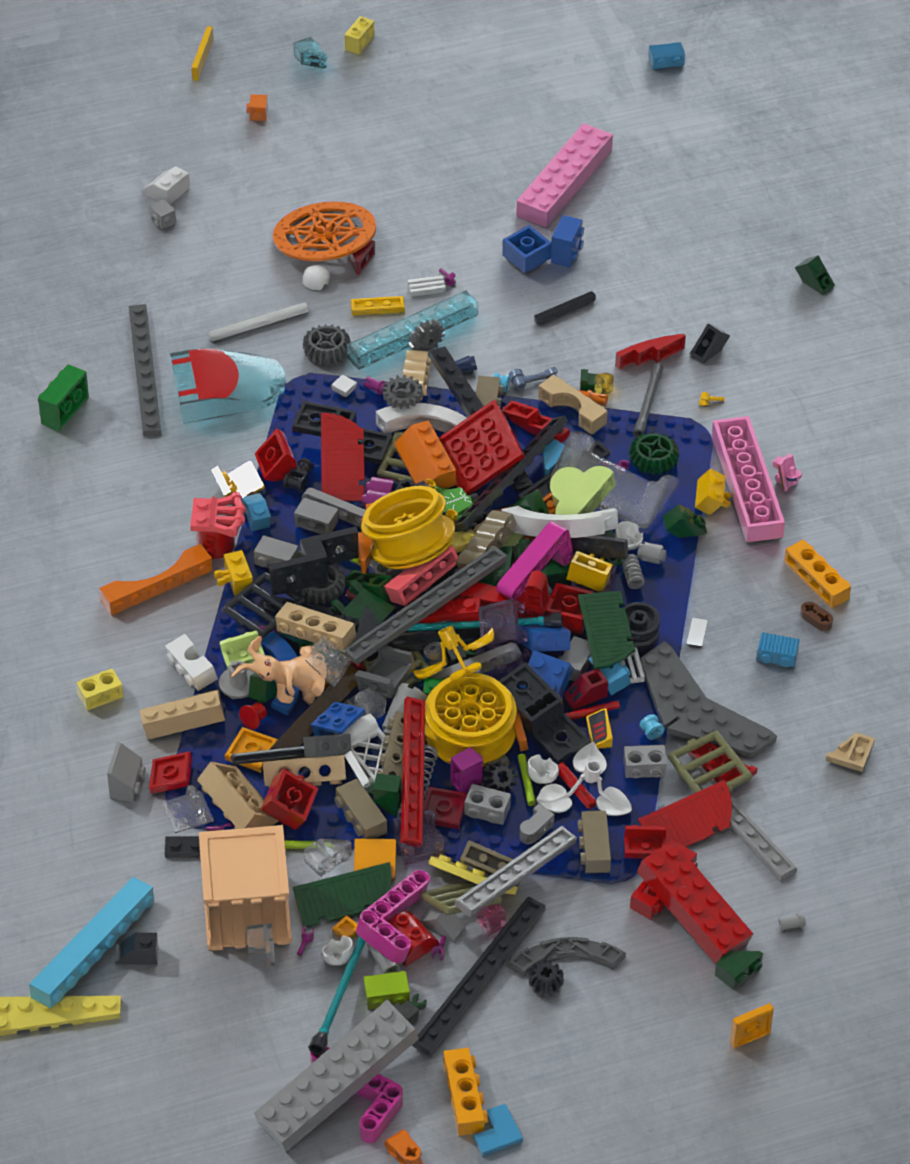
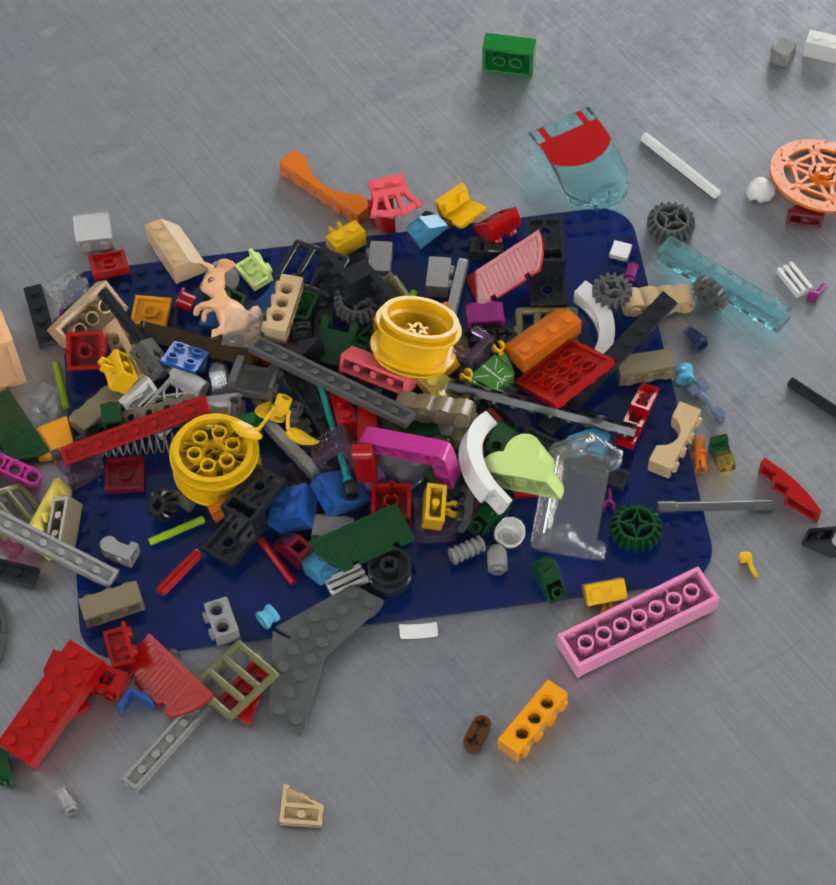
camera: 75 degrees right, 10 degrees up
light yellow brick [76,668,123,711] -> none
dark grey plate [129,304,162,436] -> none
white arch [165,634,218,691] -> none
yellow tile [351,296,405,316] -> none
magenta brick [451,747,483,793] -> none
light grey brick [464,784,511,825] -> none
white hair [528,755,559,784] -> none
white plant [536,742,632,816] -> none
slope [586,708,613,749] -> none
dark azure brick [756,632,800,667] -> none
bright pink hips [772,454,802,492] -> none
none -> yellow brick [98,349,138,395]
none -> blue bracket [116,688,155,715]

